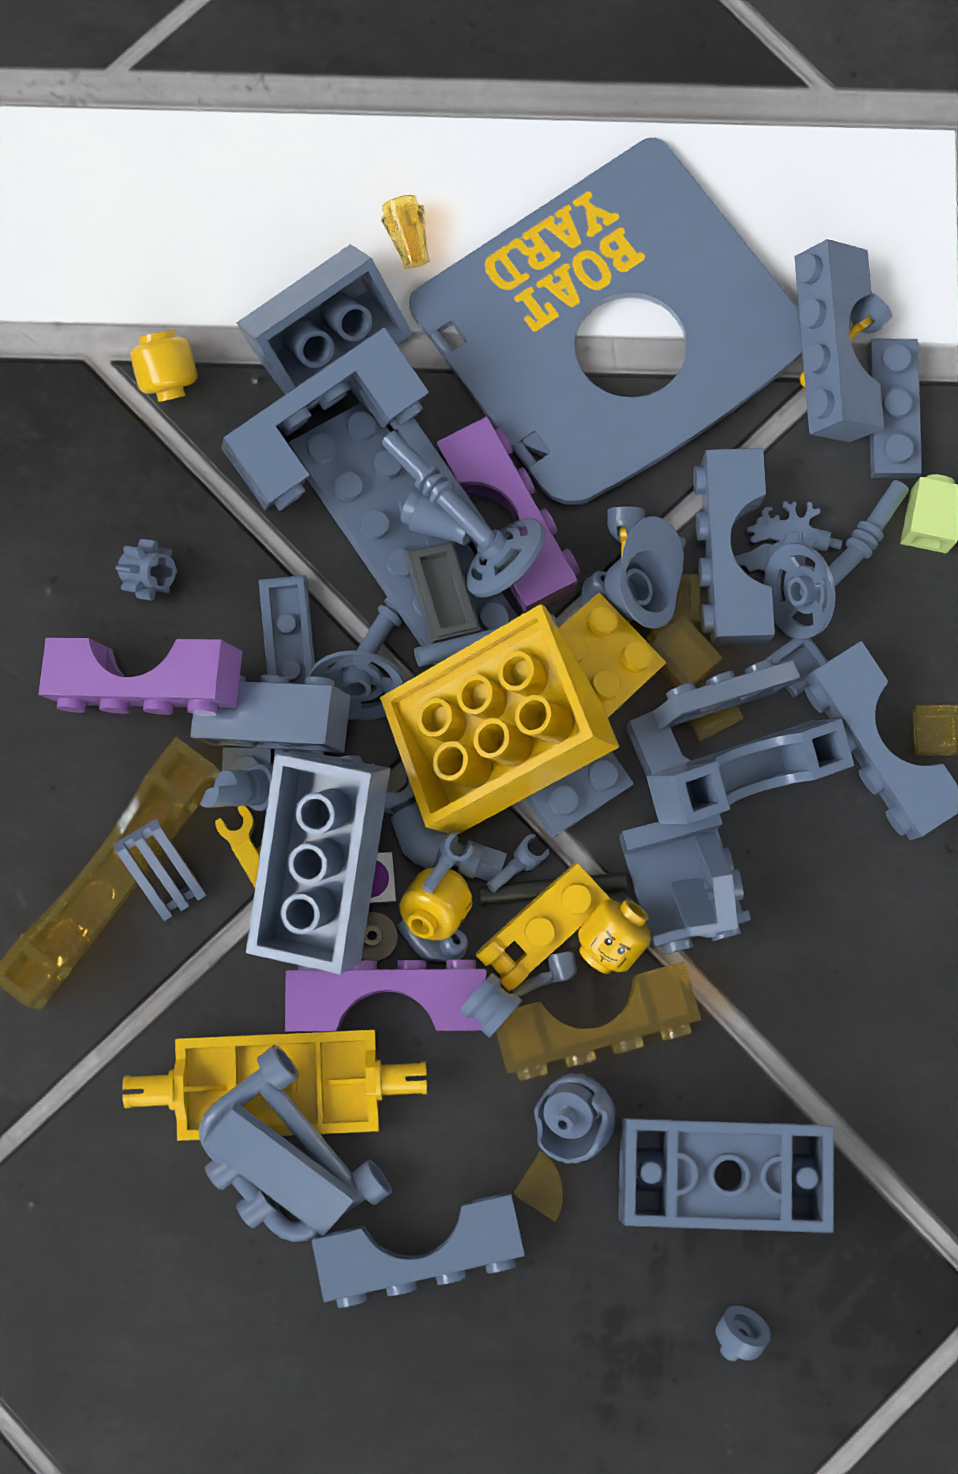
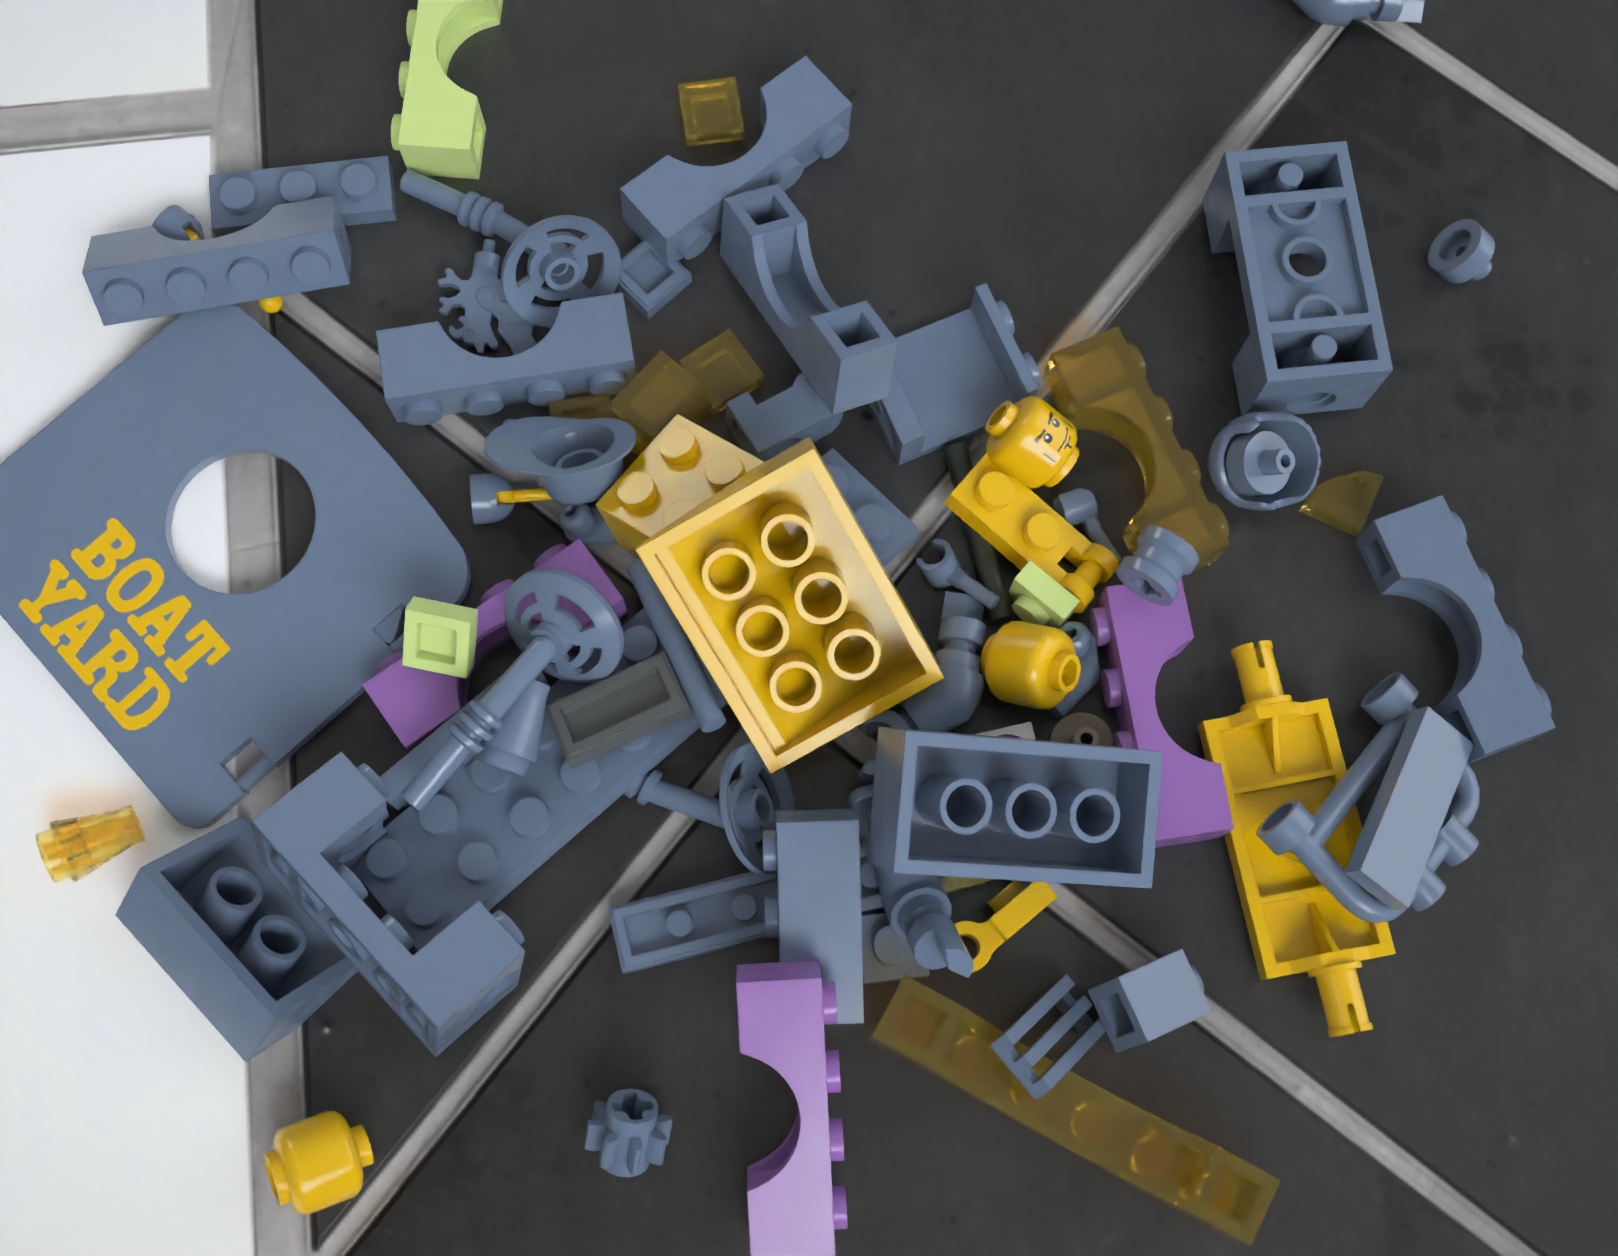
camera: 100 degrees left, 5 degrees down
sand blue hand [422,832,473,894] -> none
sand blue plate [652,659,800,730] -> none
sand blue bracket [672,831,744,937] -> none
none -> yellowish green plate [402,596,478,679]
none -> yellowish green plate [1008,560,1080,628]
none -> sand blue brick [1087,949,1212,1053]

